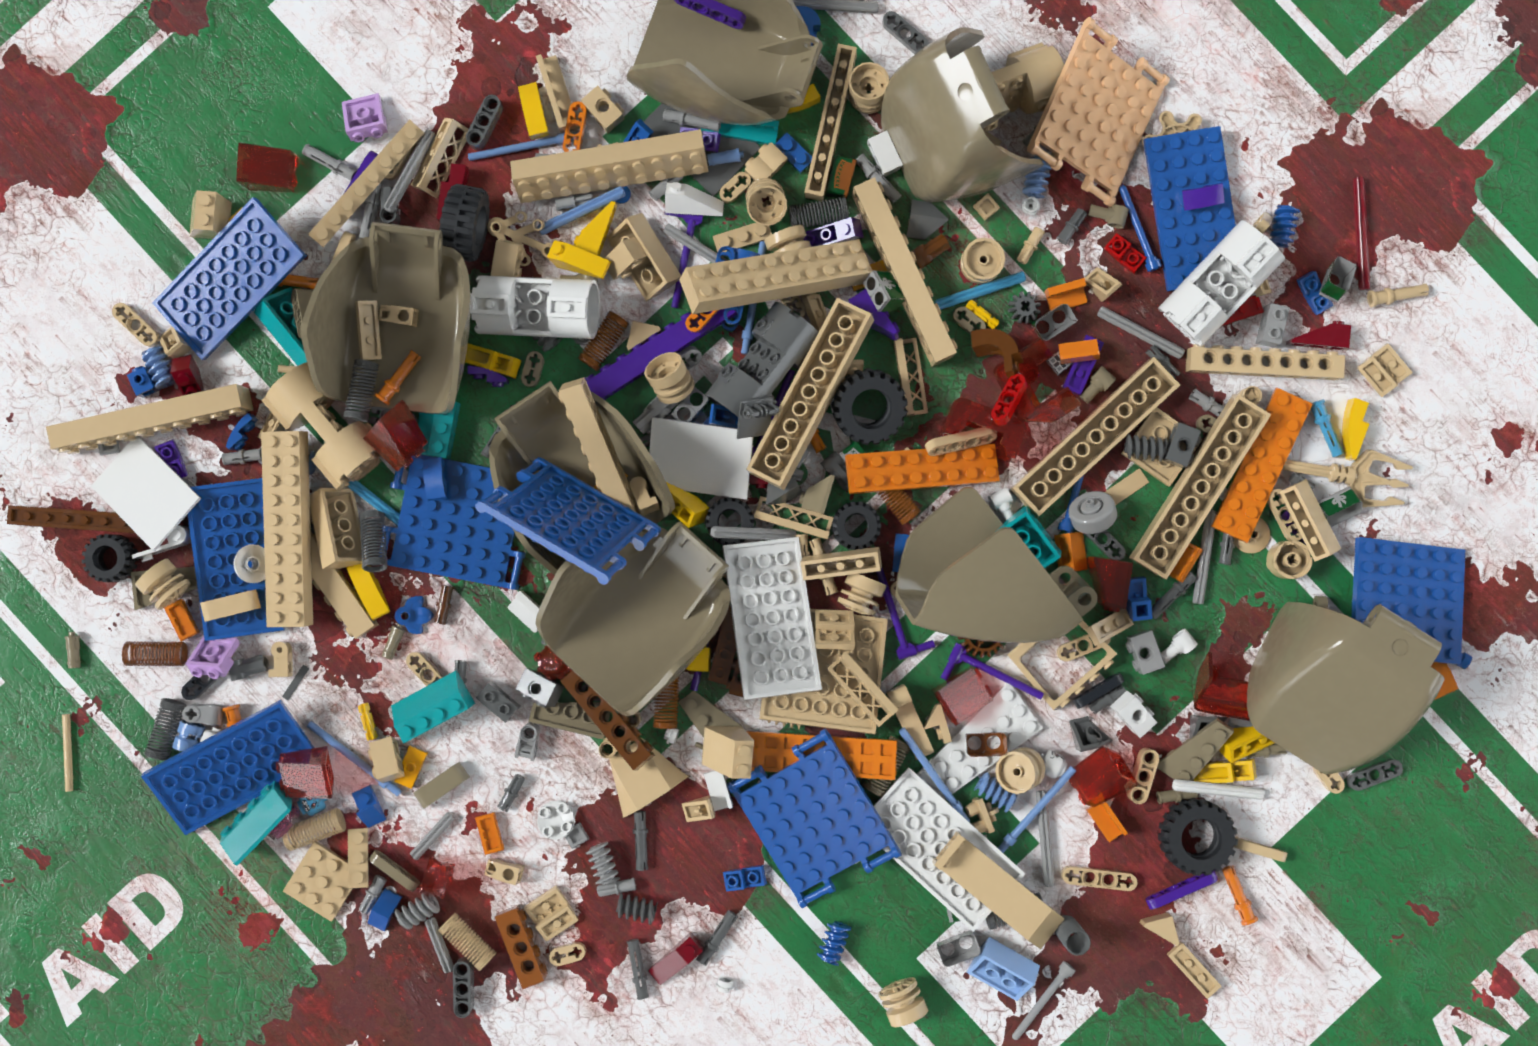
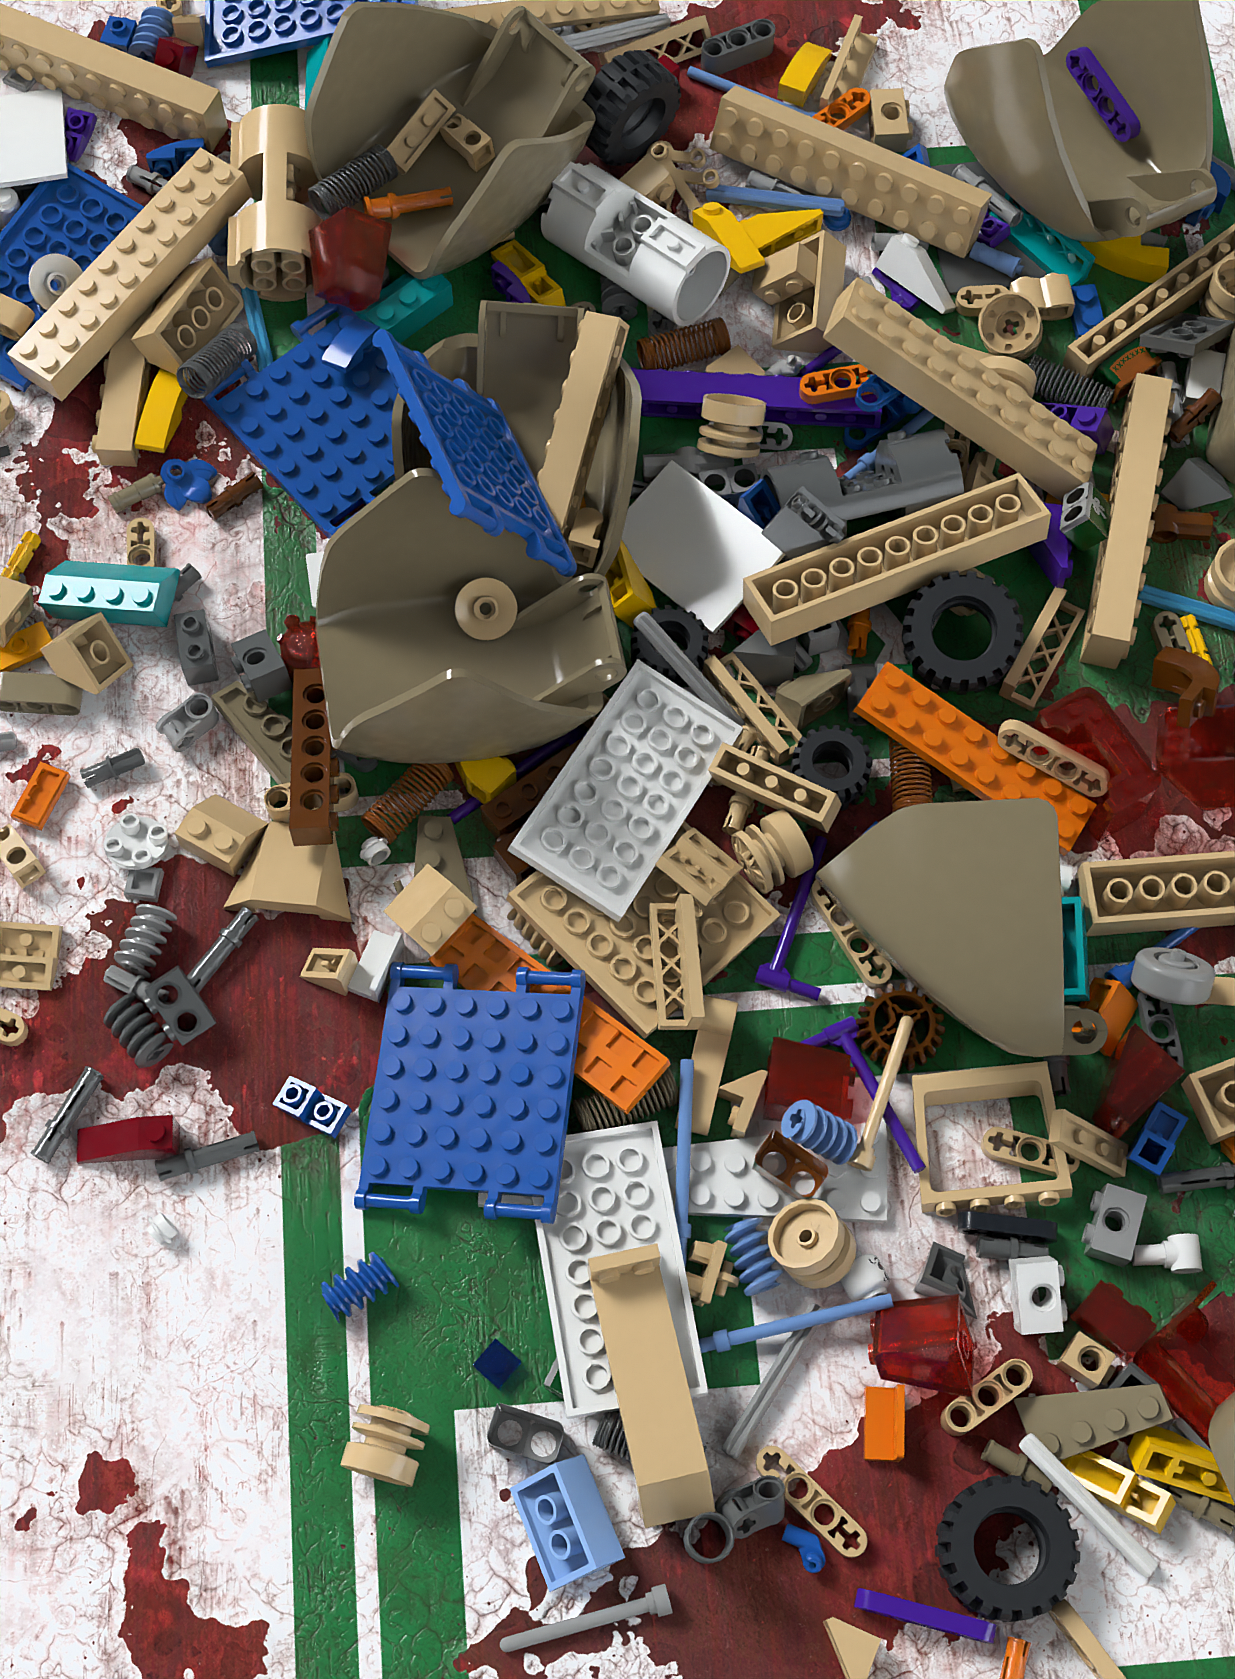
camera: 35 degrees right, 20 degrees down
red beam [991,374,1027,425] -> none
none -> tan slope [40,612,133,695]
none -> dark grey brick [143,965,216,1046]
none -> tan slope [174,794,269,877]
none -> tan dish [455,578,517,640]
none -> clear blue plate [472,1338,522,1390]
none -> dark grey piece [715,1475,785,1539]
none -> white arm [765,355,802,377]
none -> medium blue piece [781,1100,858,1165]
none -> blue arm [781,1523,826,1574]
none -> tan piece [846,1016,914,1172]
none -> tan brick [1055,1331,1116,1390]
none -> clear red brick [1070,1280,1157,1363]
none -> dark grey plate [1139,312,1235,358]
none -> reddish brown pin [1168,388,1223,443]

